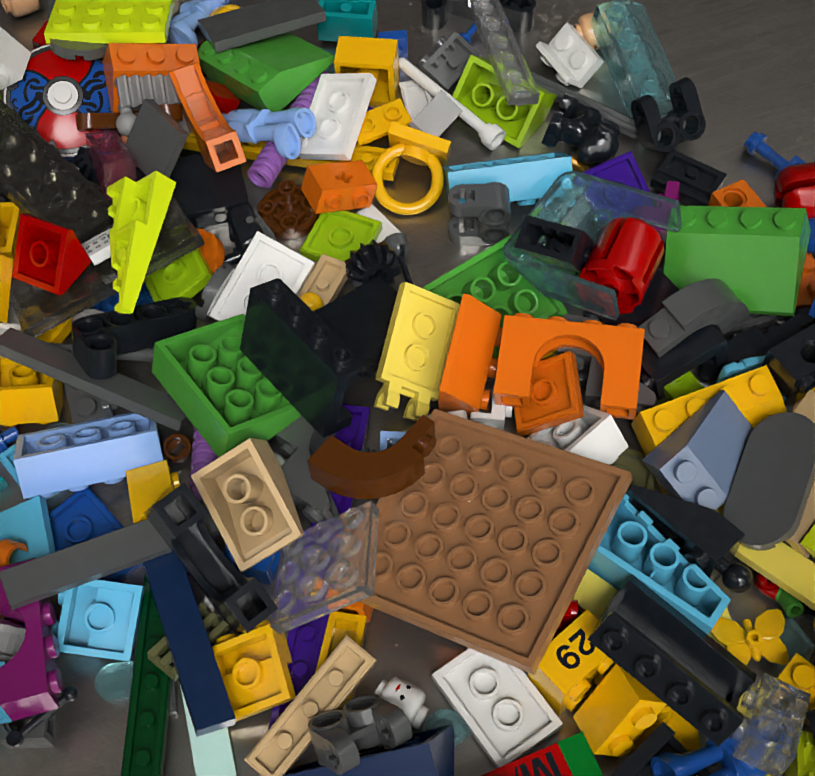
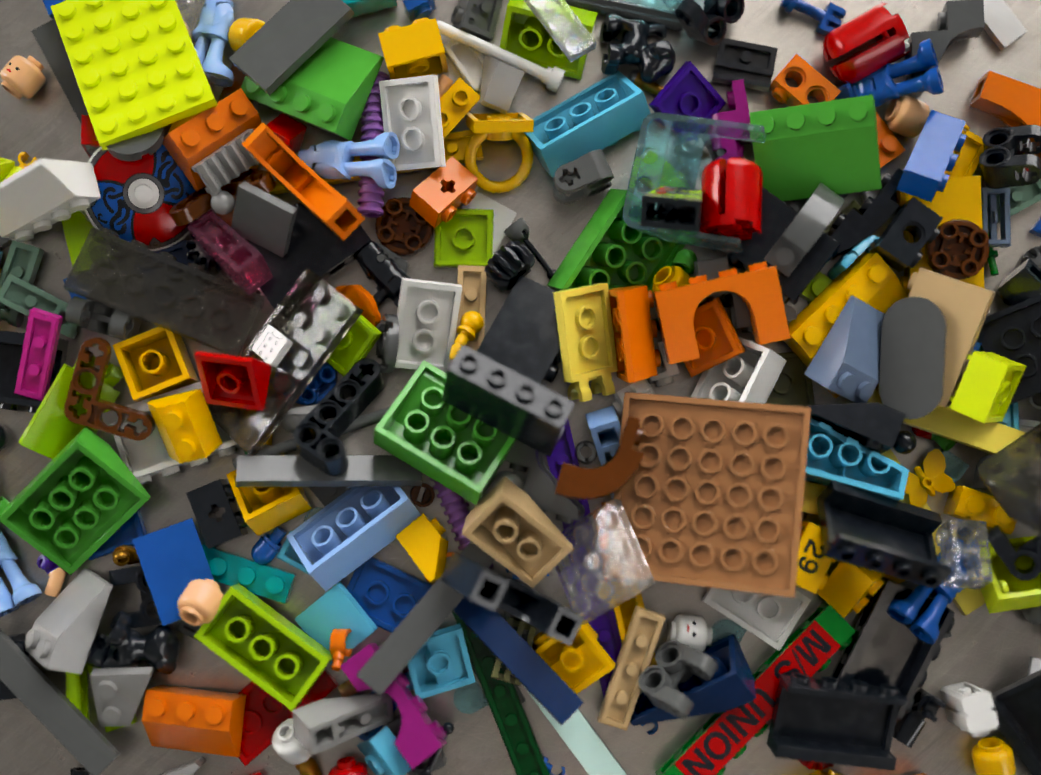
camera: 25 degrees left, 25 degrees up
neon yellow wedge [107,171,176,314] -> none

